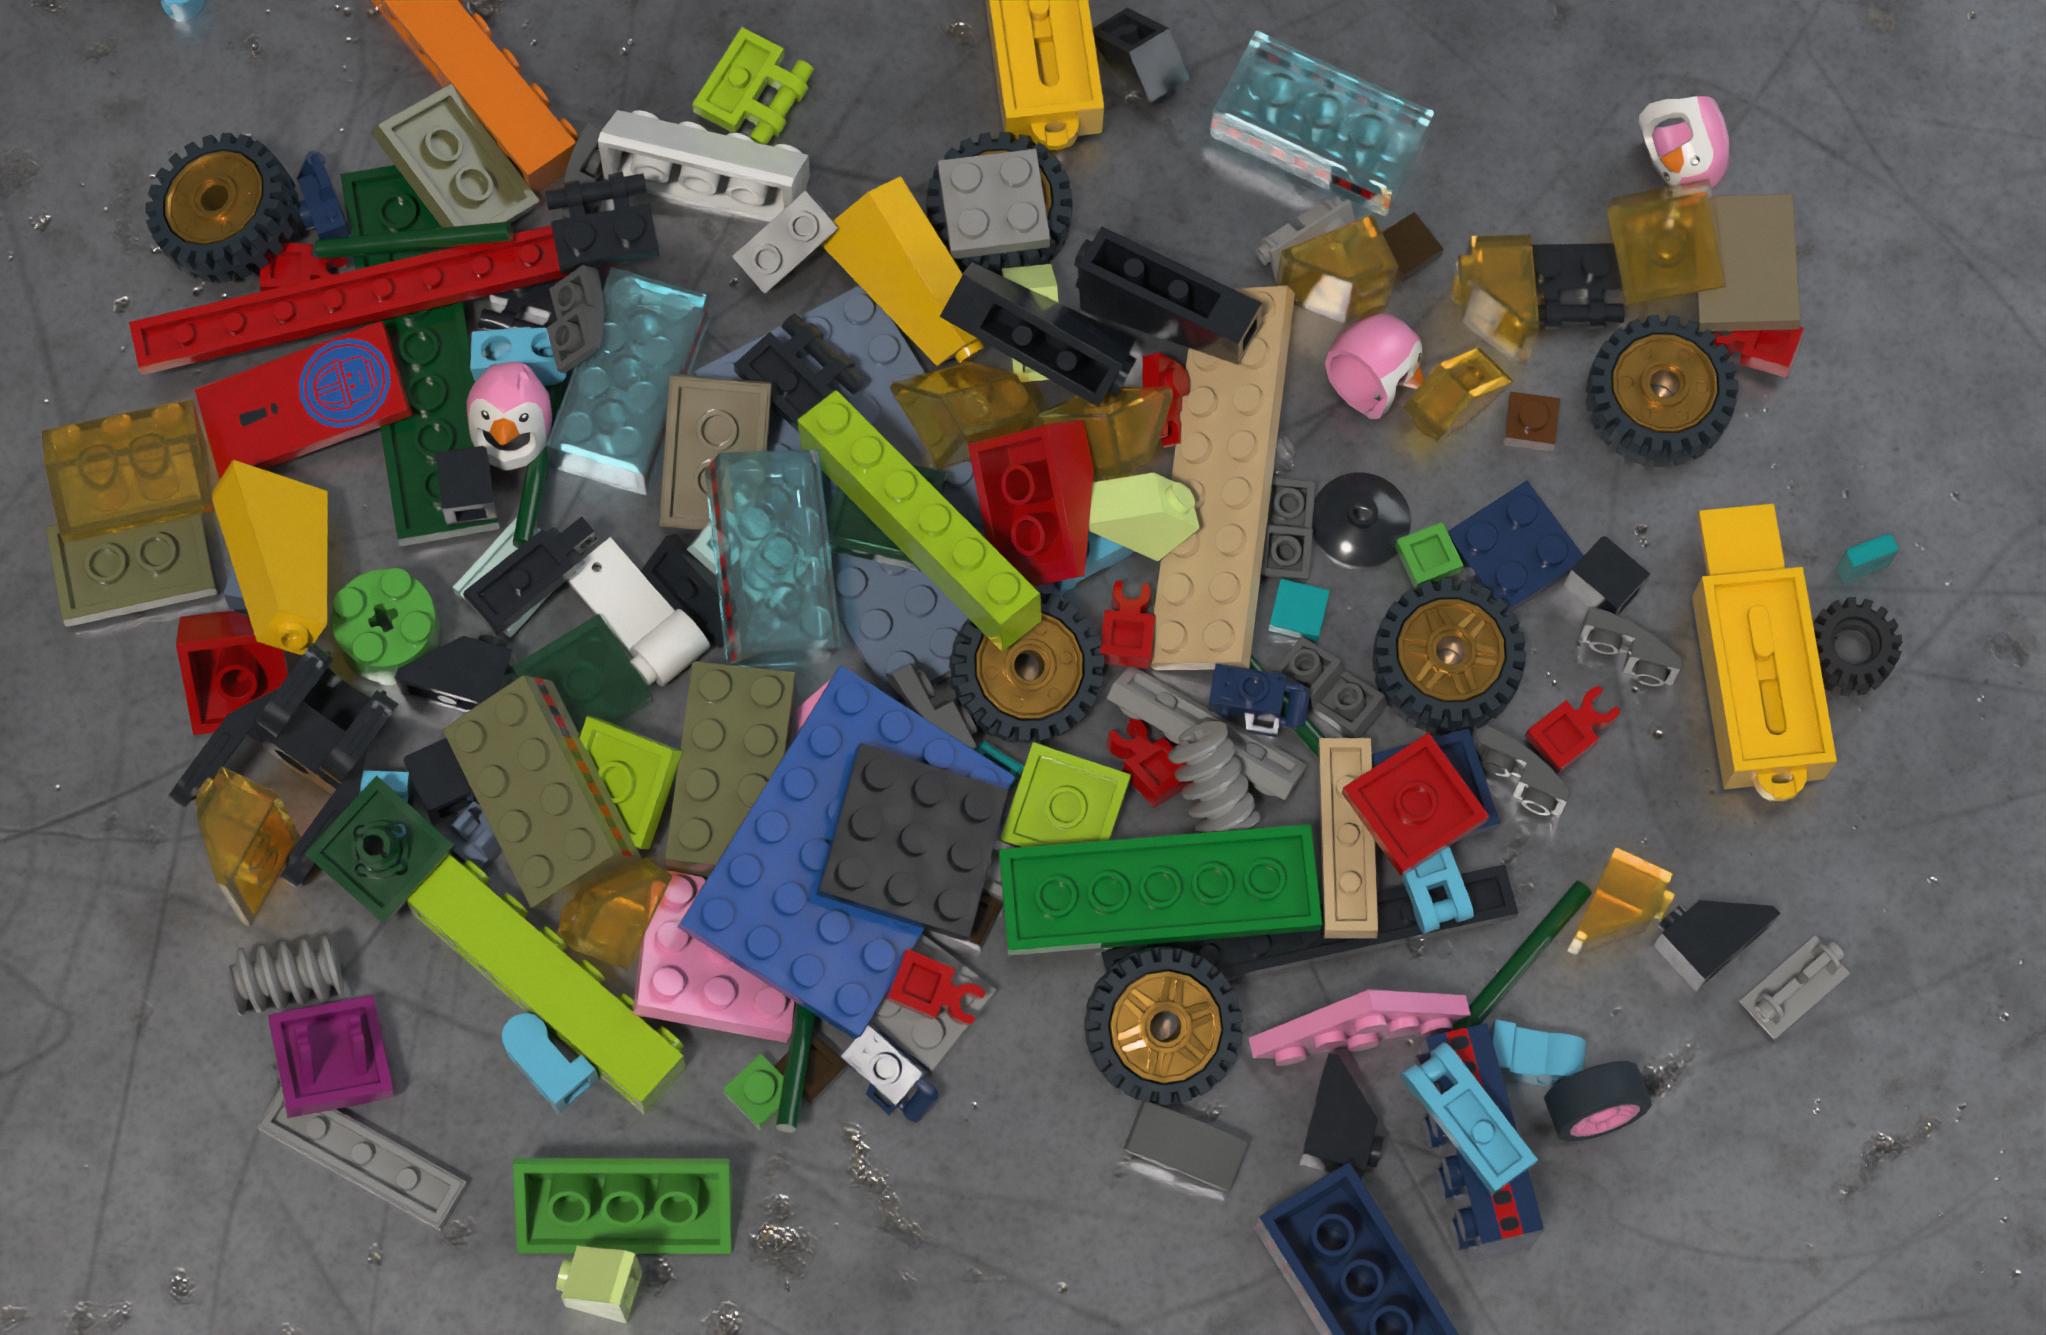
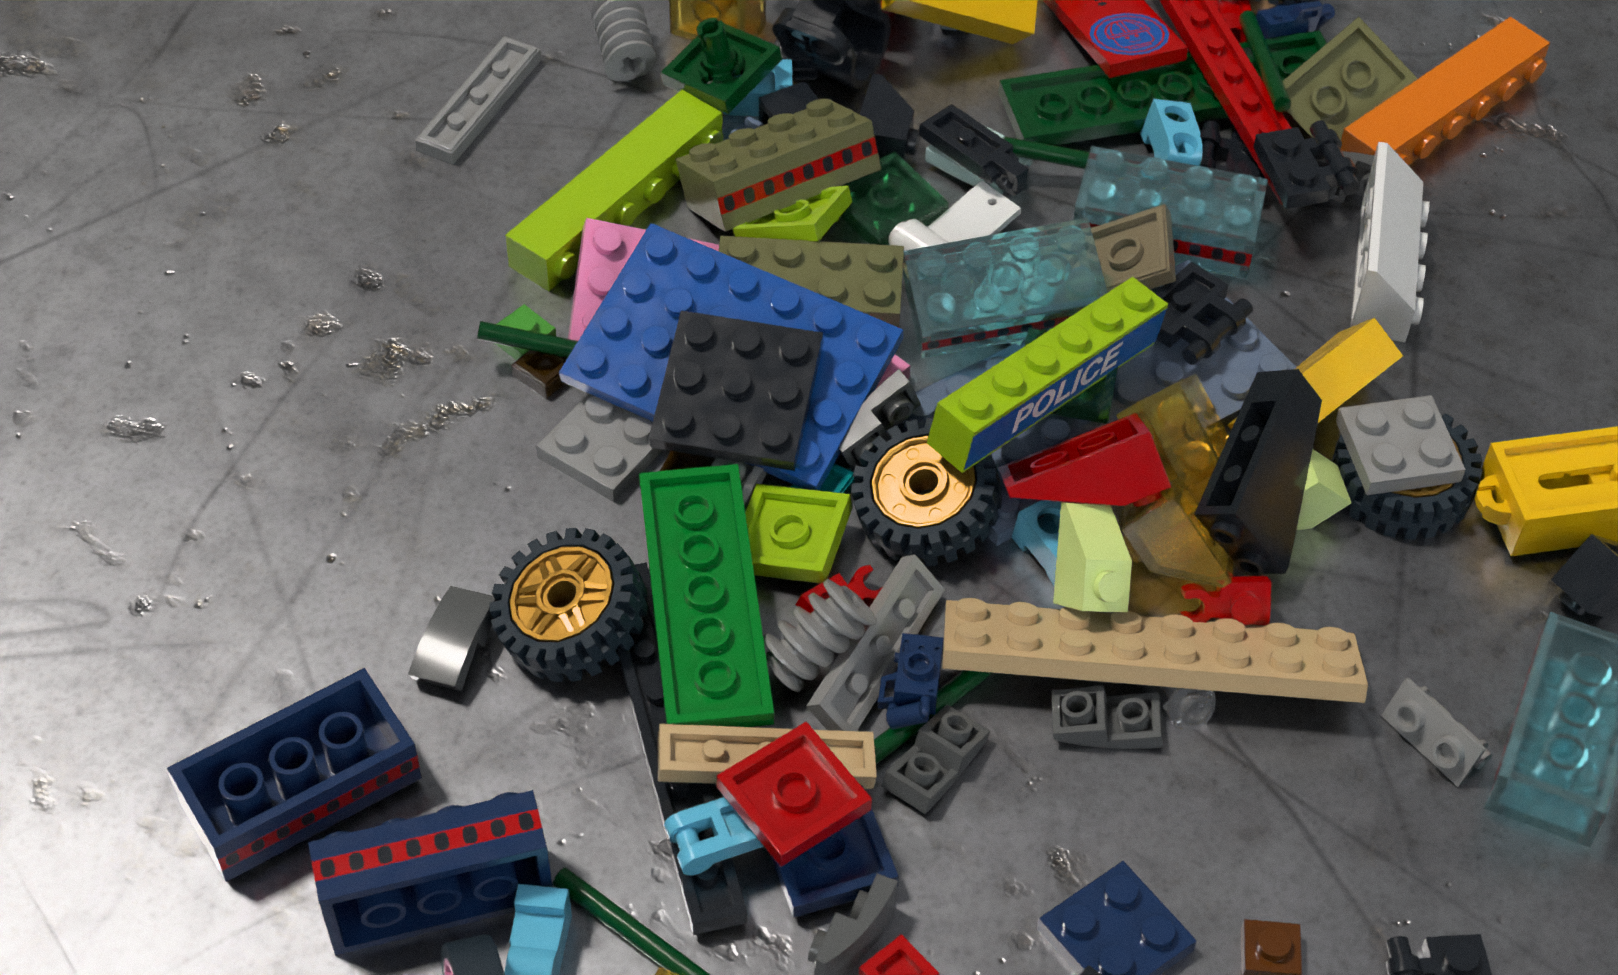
camera: 90 degrees right, 20 degrees down
magenta plate [268,995,393,1118] -> none
bright green brick [331,568,442,686] -> none
black panel [435,446,499,527] -> none
piece [466,362,553,471] -> none
medium azure leg [502,1013,599,1114] -> none
bright green slope [513,1158,733,1254] -> none
dark grey slope [546,265,604,373] -> none
yellowish green slope [556,1246,642,1324] -> none
clear yellow slope [557,857,673,970] -> none
lime plate [692,27,814,145] -> none
light grey hinge [732,190,839,294] -> none
piece [841,1022,939,1123] -> none
red plate [884,949,986,1025] -> none
black slope [1074,226,1262,365] -> none
red plate [1100,580,1155,669] -> none
bright pink plate [1249,990,1470,1066] -> none
teal tile [1268,579,1330,642] -> none
clear yellow slope [1275,215,1398,323] -> none
black slope [1300,1053,1384,1179] -> none
black dish [1312,472,1411,569] -> none
bright pink piece [1325,314,1424,419] -> none
wheel [1372,579,1526,734] -> none
dark brown tile [1373,211,1443,281] -> none
bright green plate [1395,522,1464,590] -> none
medium azure plate [1400,1042,1538,1196] -> none
clear yellow slope [1403,347,1514,442] -> none
clear yellow slope [1452,234,1539,366] -> none

